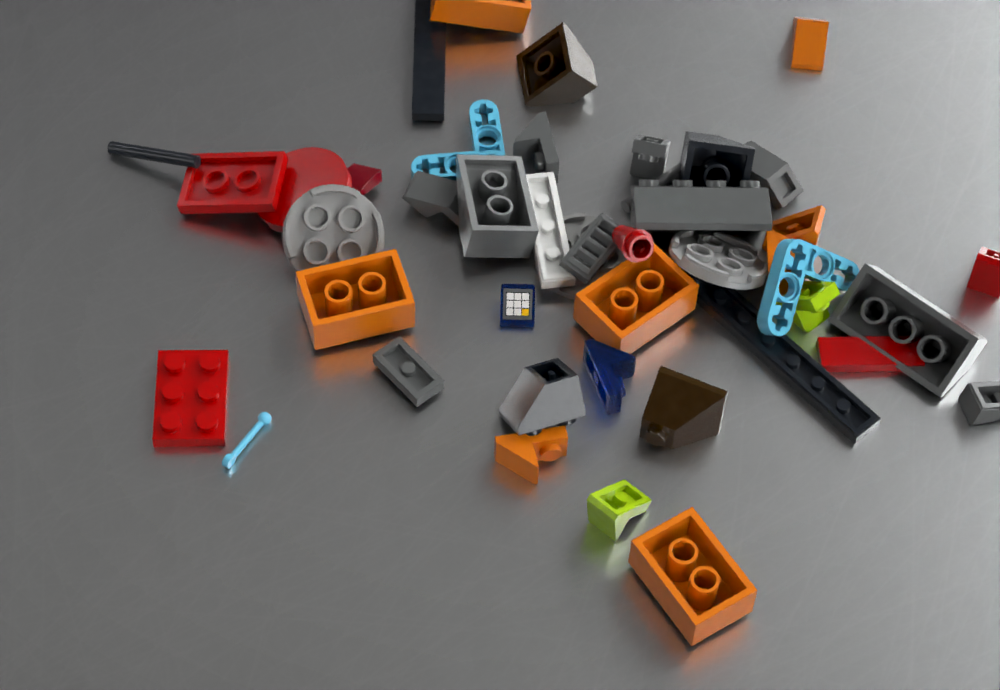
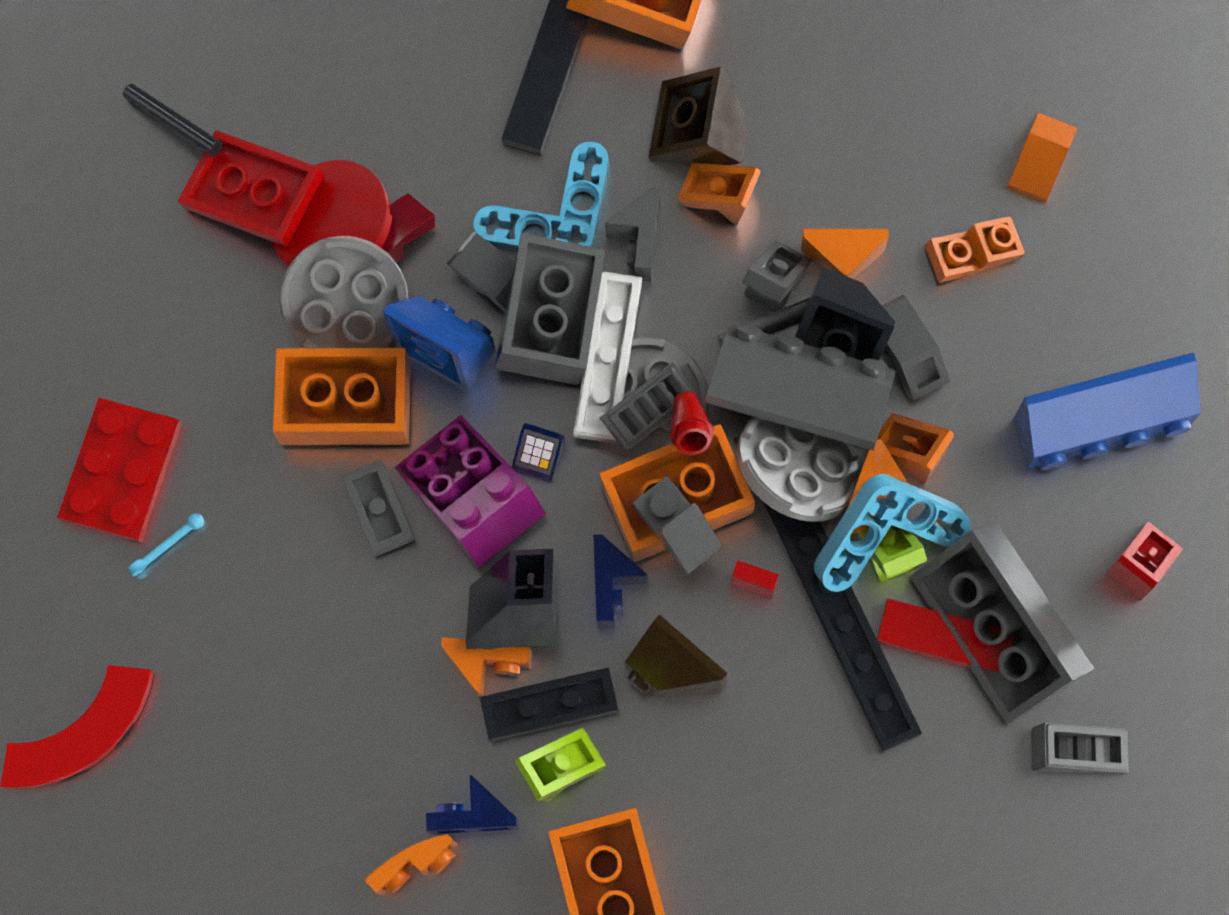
camera: 25 degrees right, 20 degrees up
none -> red tile [0,665,154,789]
none -> orange slope [364,834,457,896]
none -> blue slope [383,296,496,391]
none -> magenta slope [394,415,546,568]
none -> clear blue slope [426,775,519,835]
none -> black plate [479,667,619,742]
none -> dark grey slope [632,476,722,574]
none -> orange slope [677,162,761,225]
none -> red tile [731,560,779,599]
none -> orange slope [801,229,889,280]
none -> orange slope [925,216,1025,283]
none -> slope [1013,352,1201,470]

